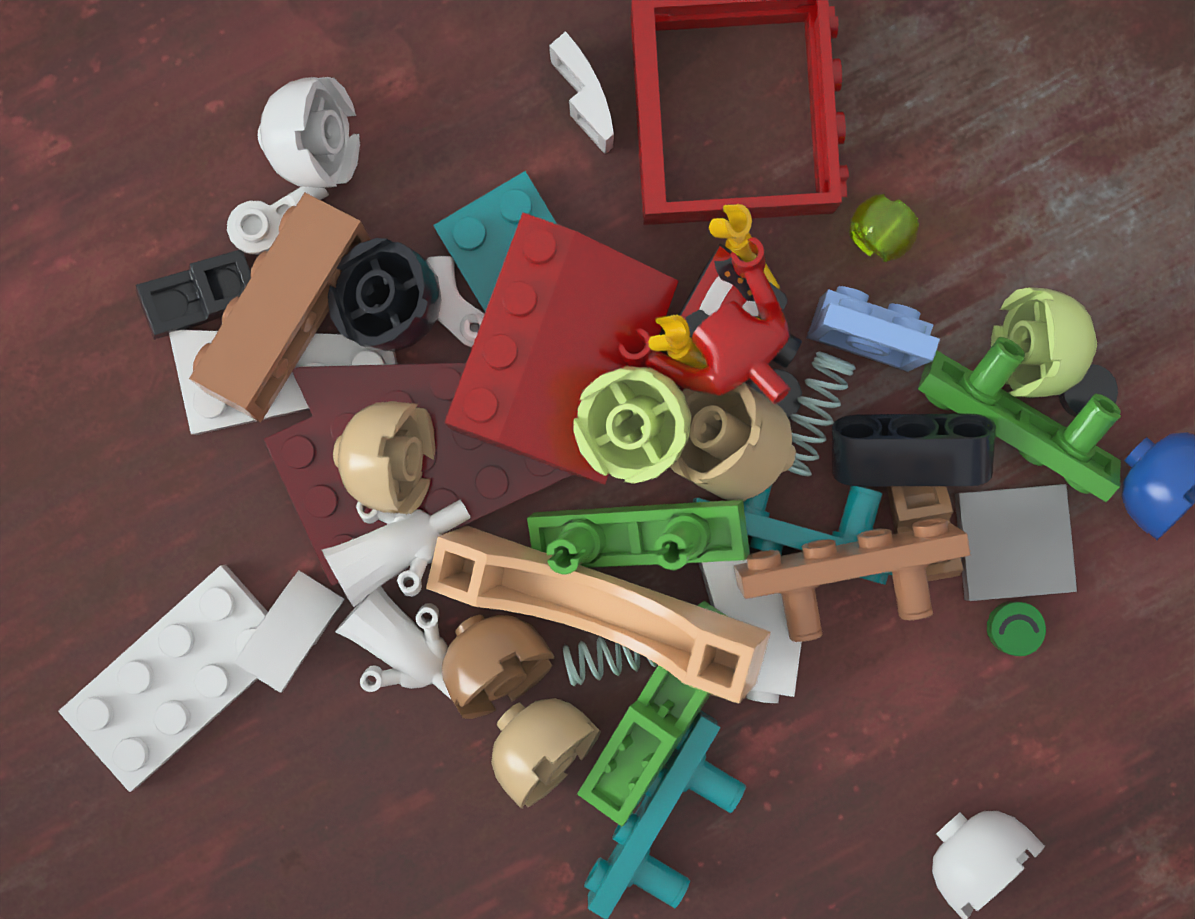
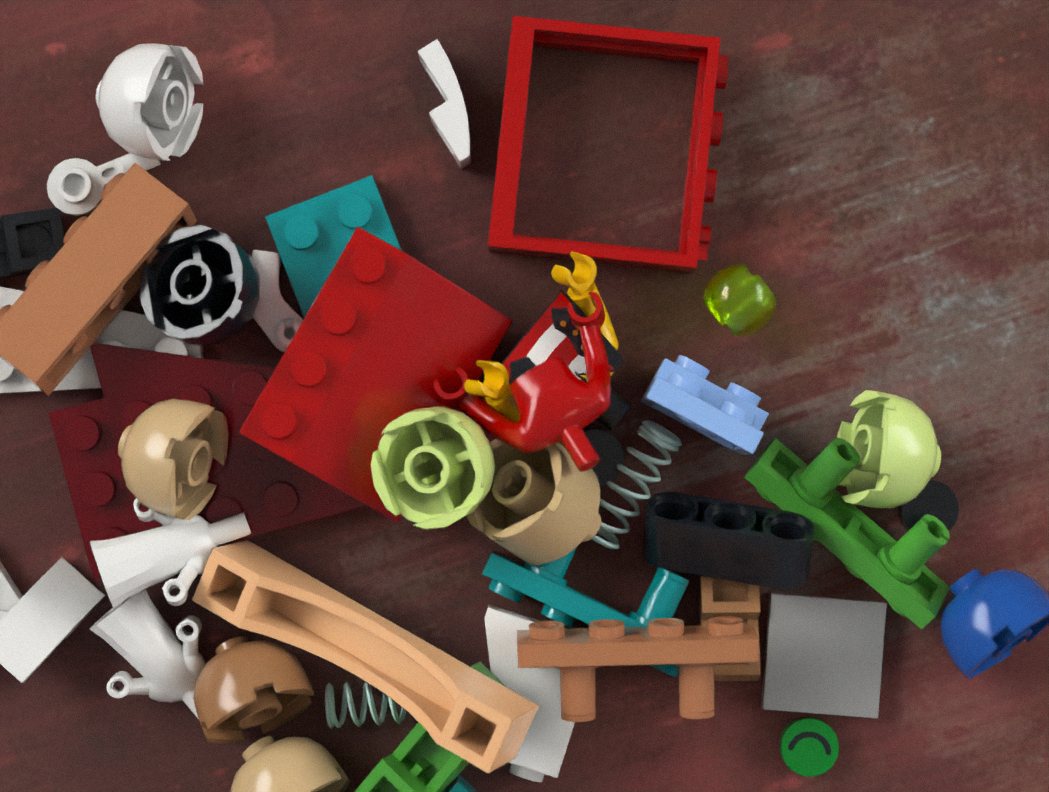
camera: 10 degrees right, 0 degrees up
bright green plate [527,500,750,575] -> none

